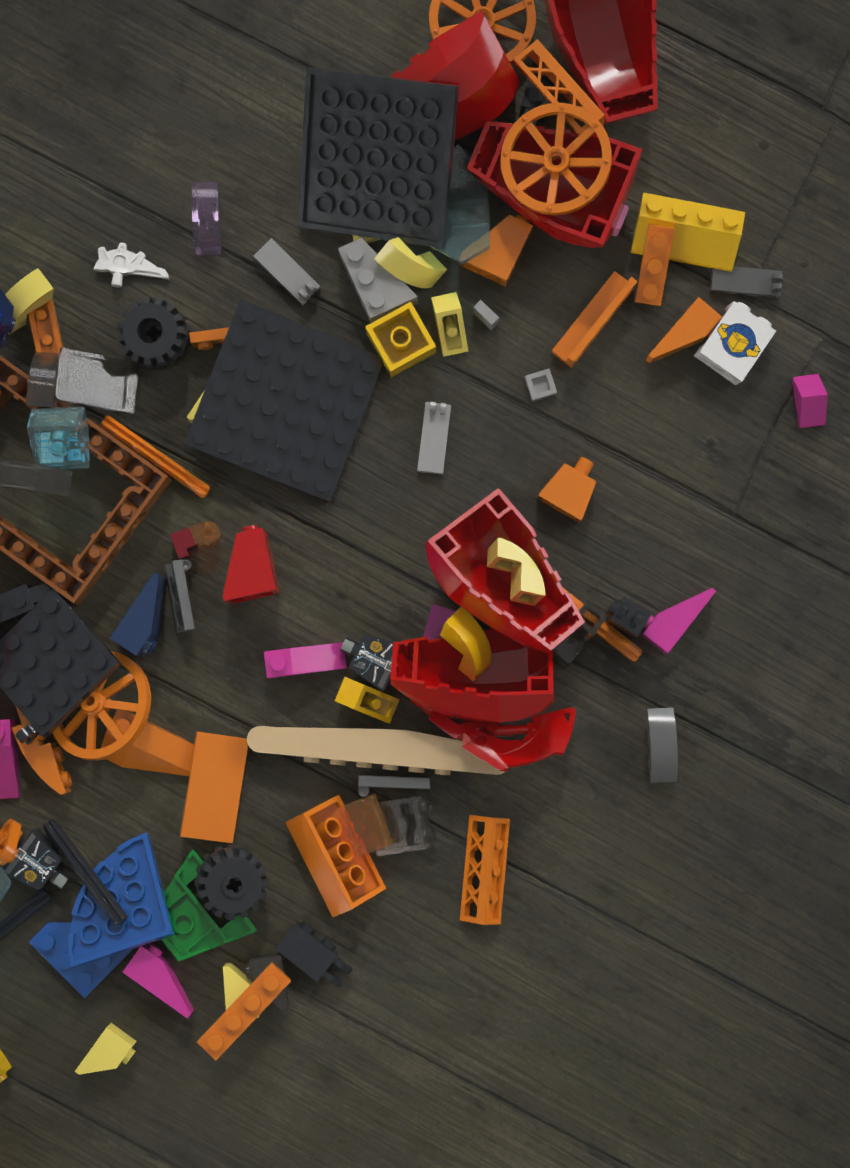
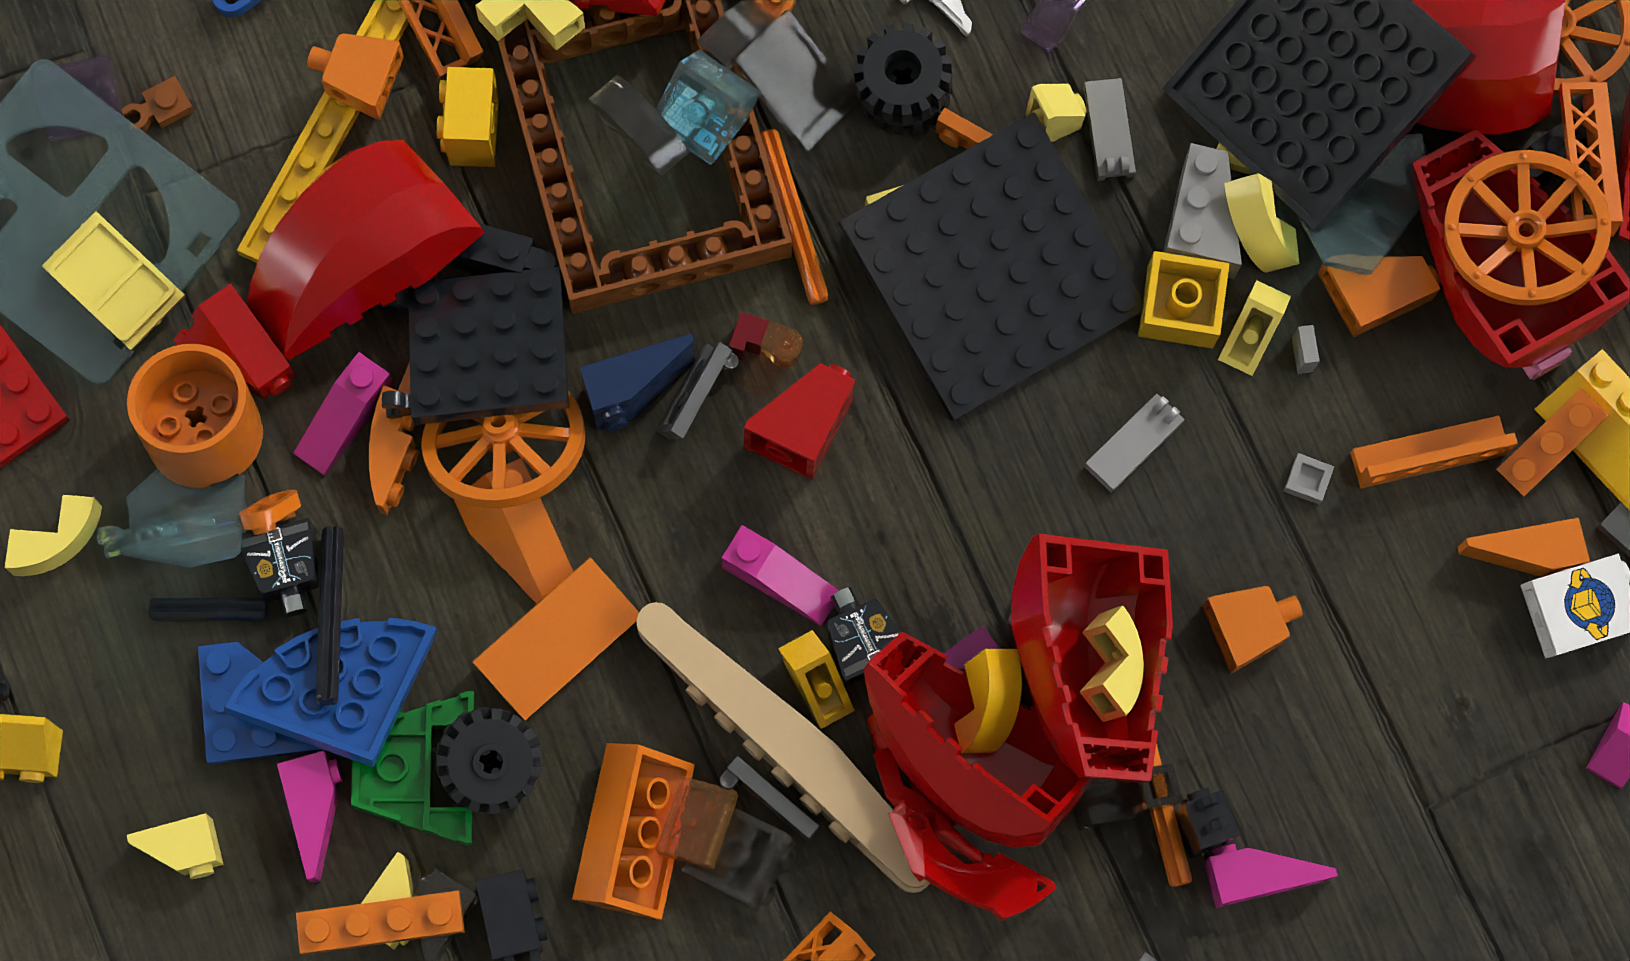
camera: 30 degrees right, 10 degrees down
none -> light yellow slope [1025,84,1087,142]

